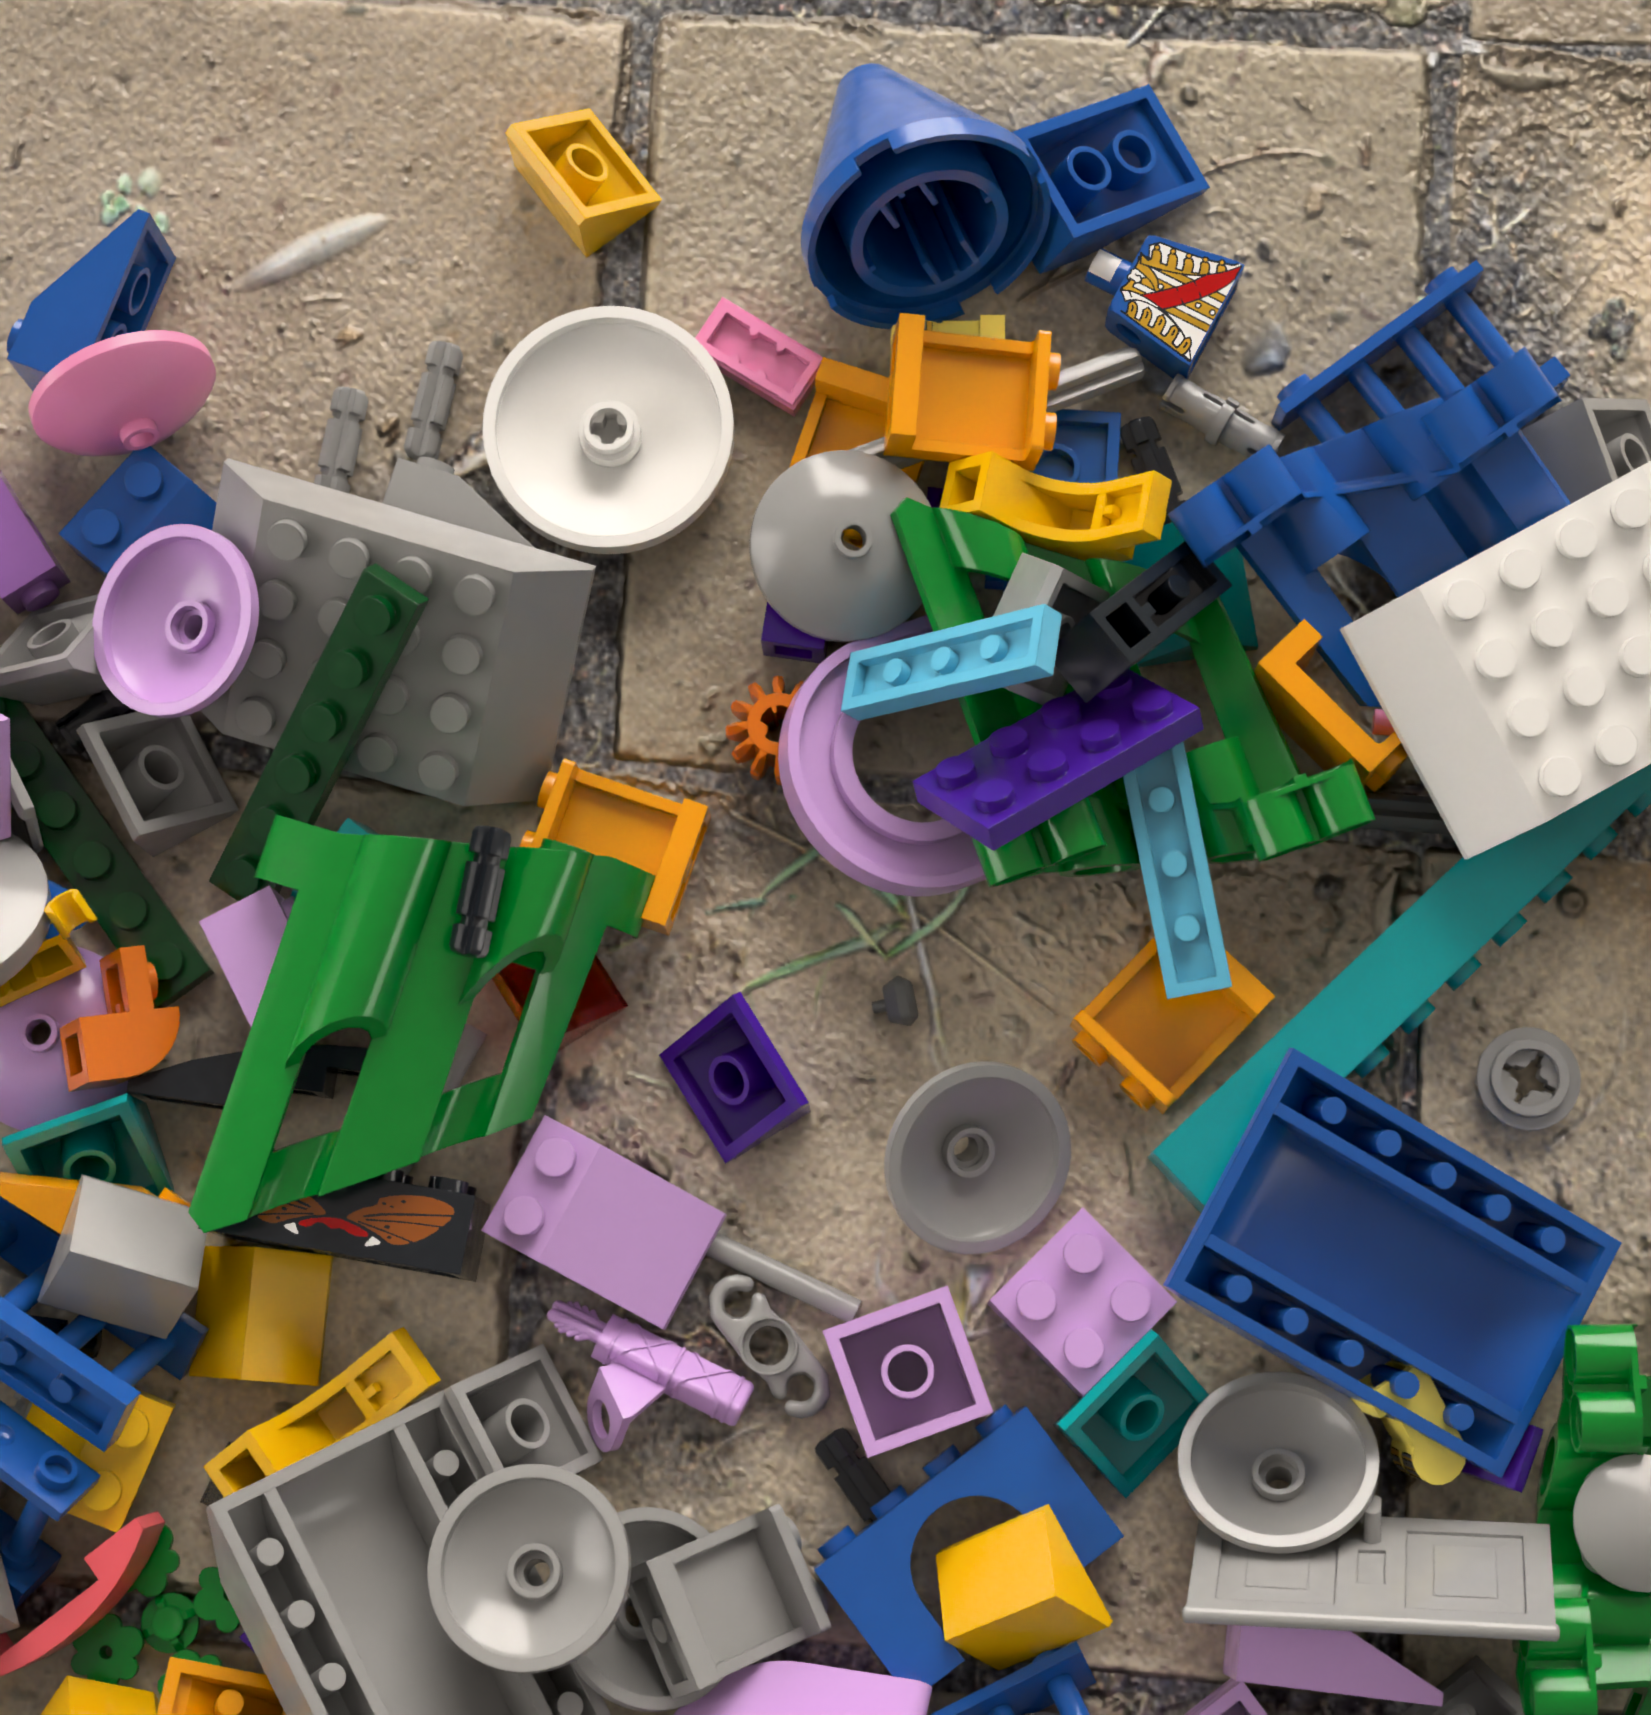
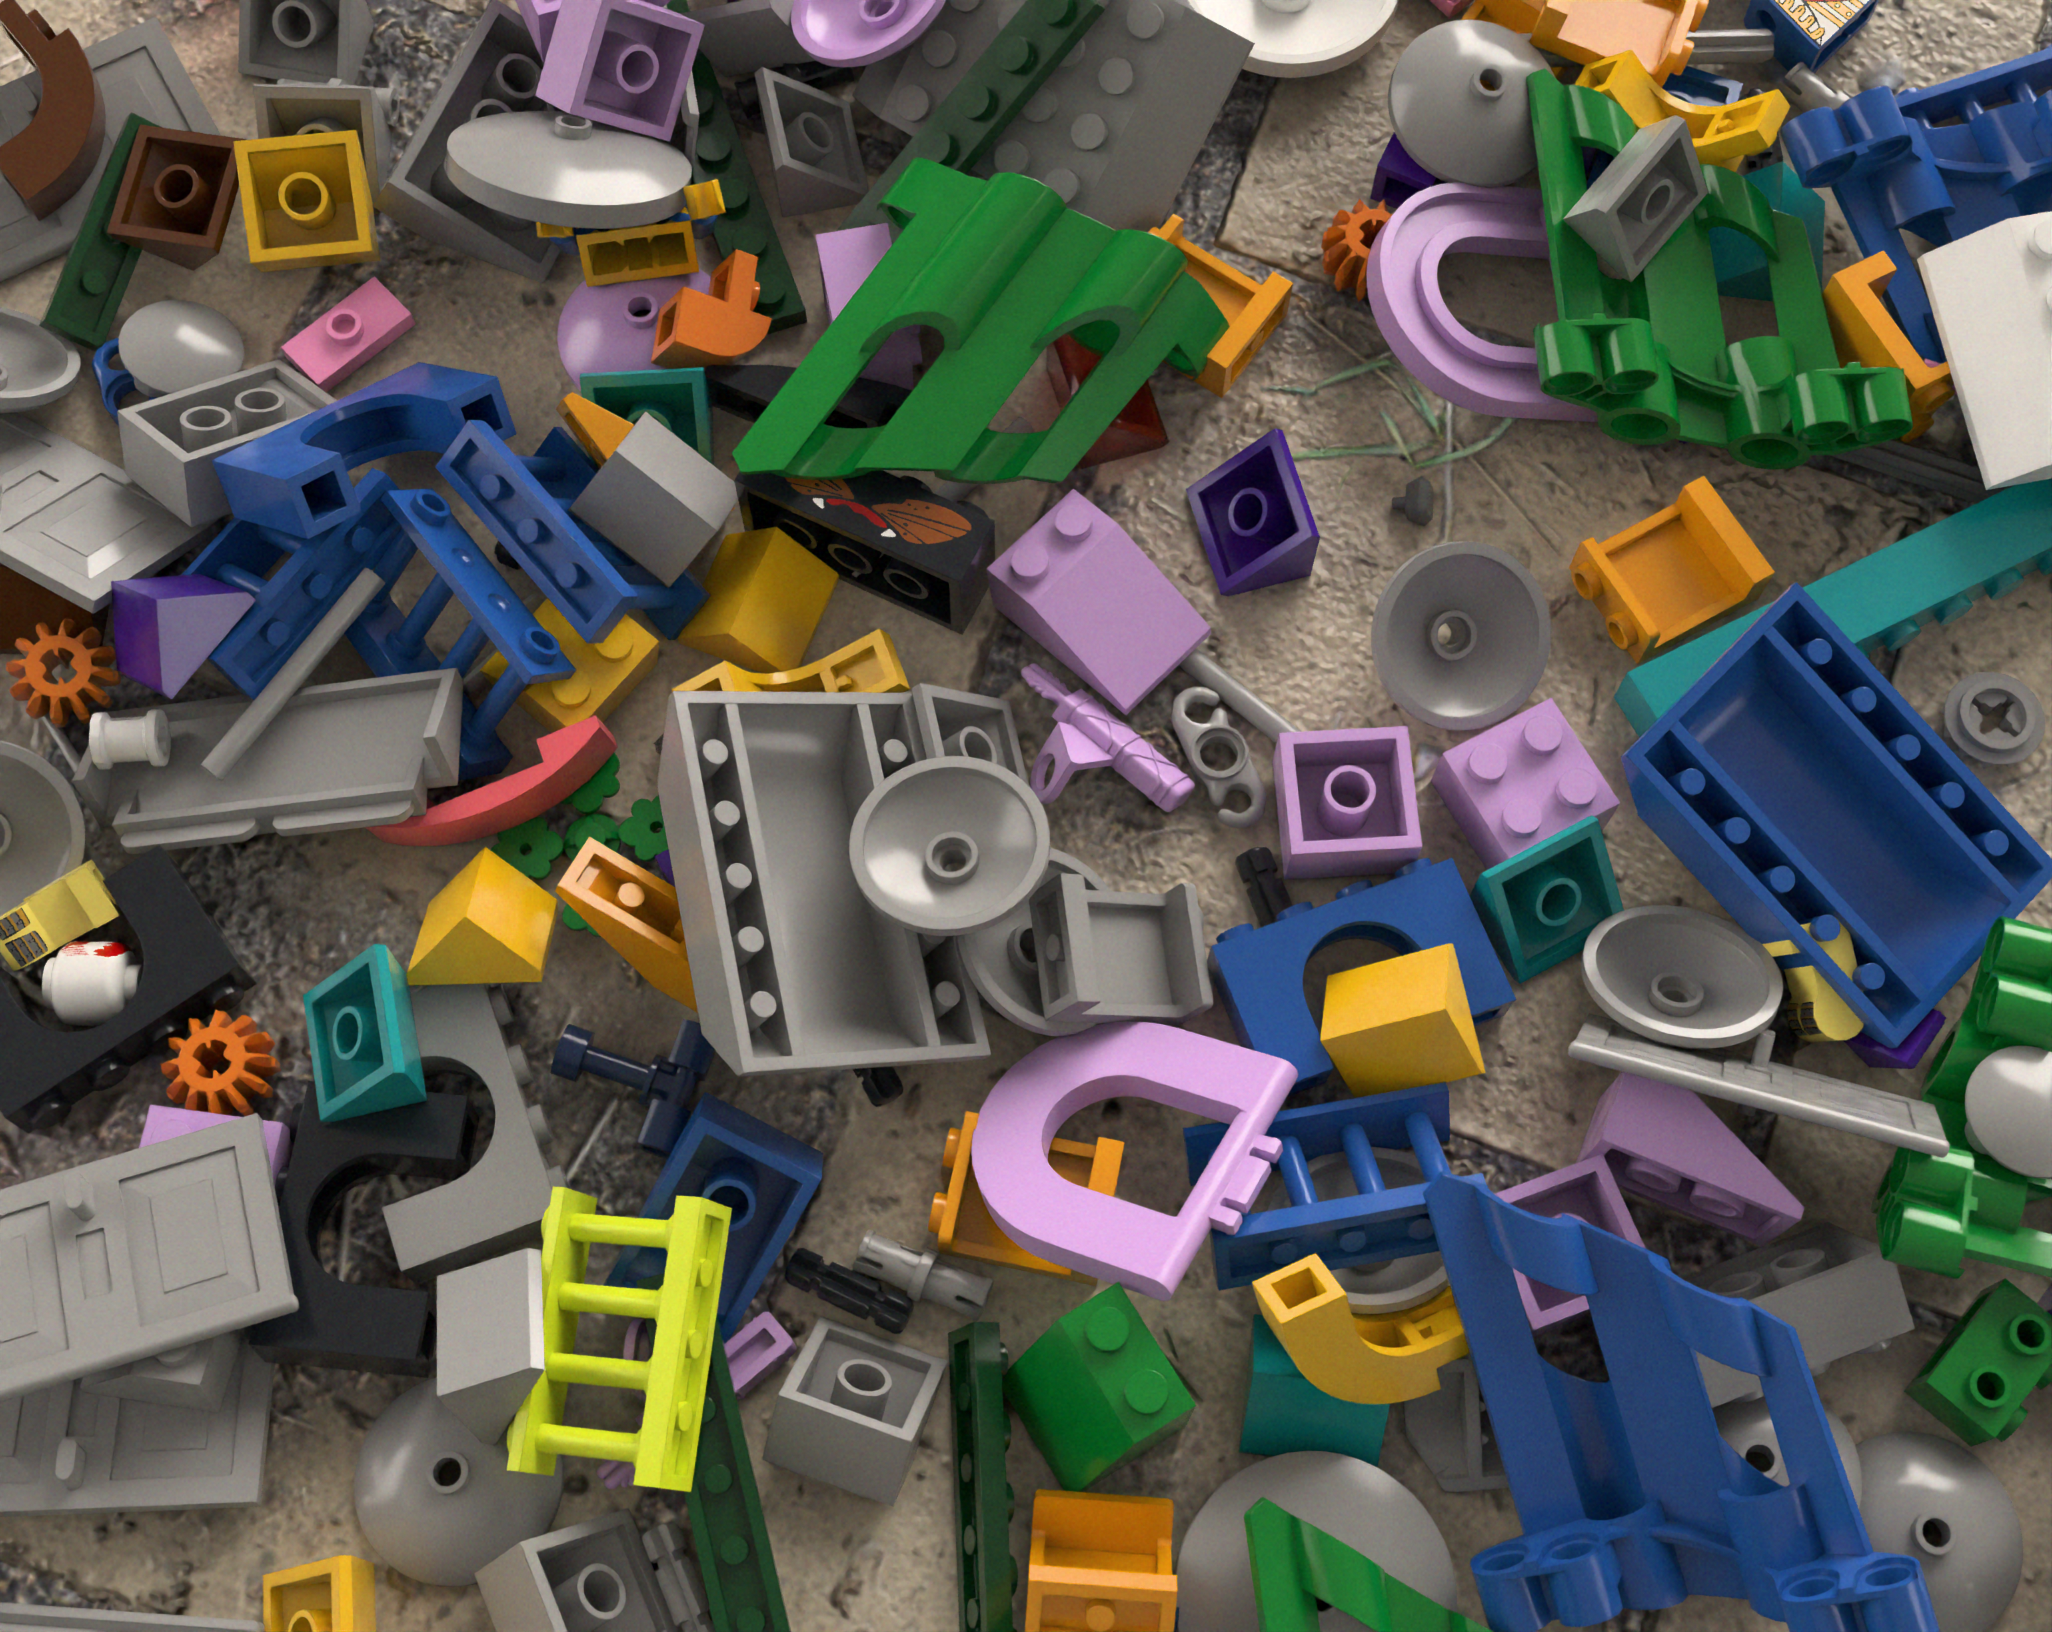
camera: 10 degrees right, 10 degrees down
black axle [449,825,511,958] -> none
medium azure plate [841,604,1062,721] -> none
dark purple plate [913,669,1204,851] -> none
black slope [1055,541,1233,703] -> none
medium azure plate [1123,741,1232,999] -> none

